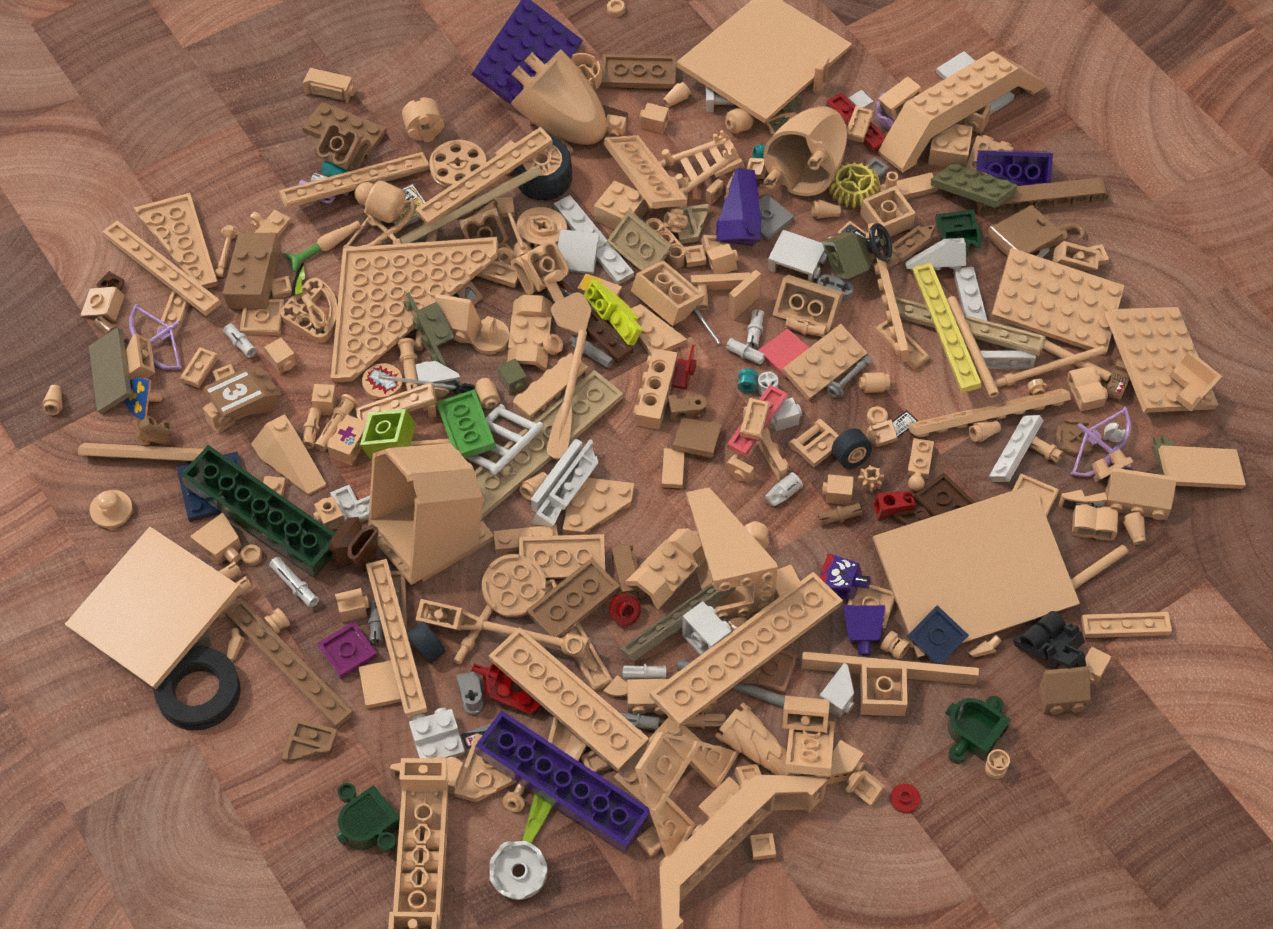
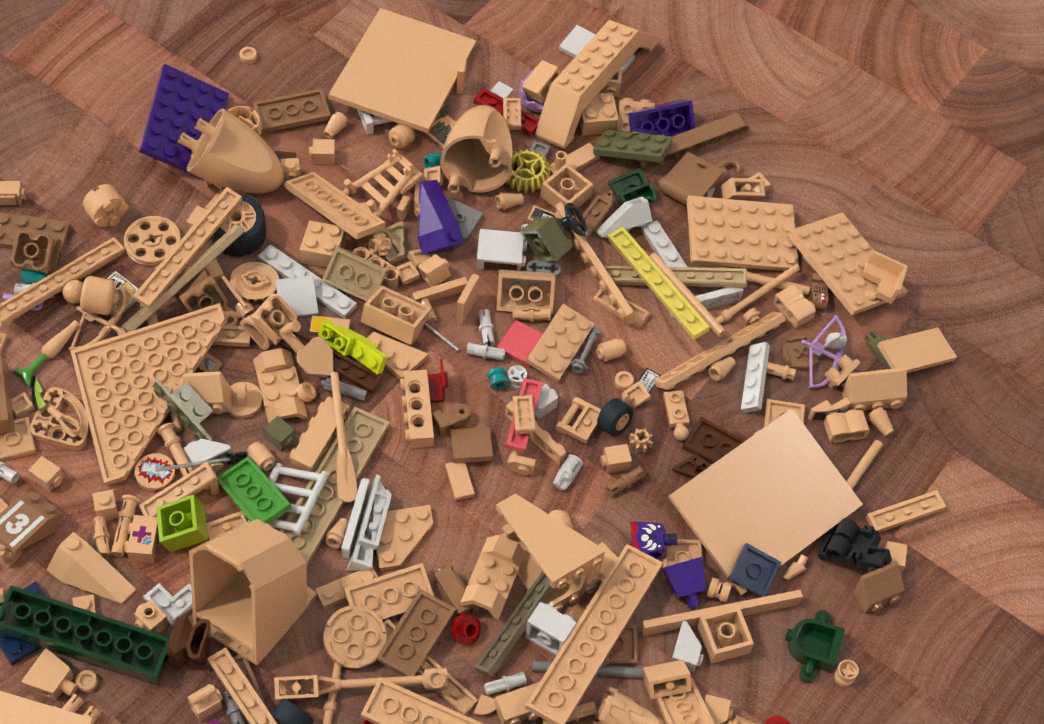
camera: 25 degrees left, 0 degrees up
white pin [269,557,319,608] -> none
red leg [873,491,917,521] -> none

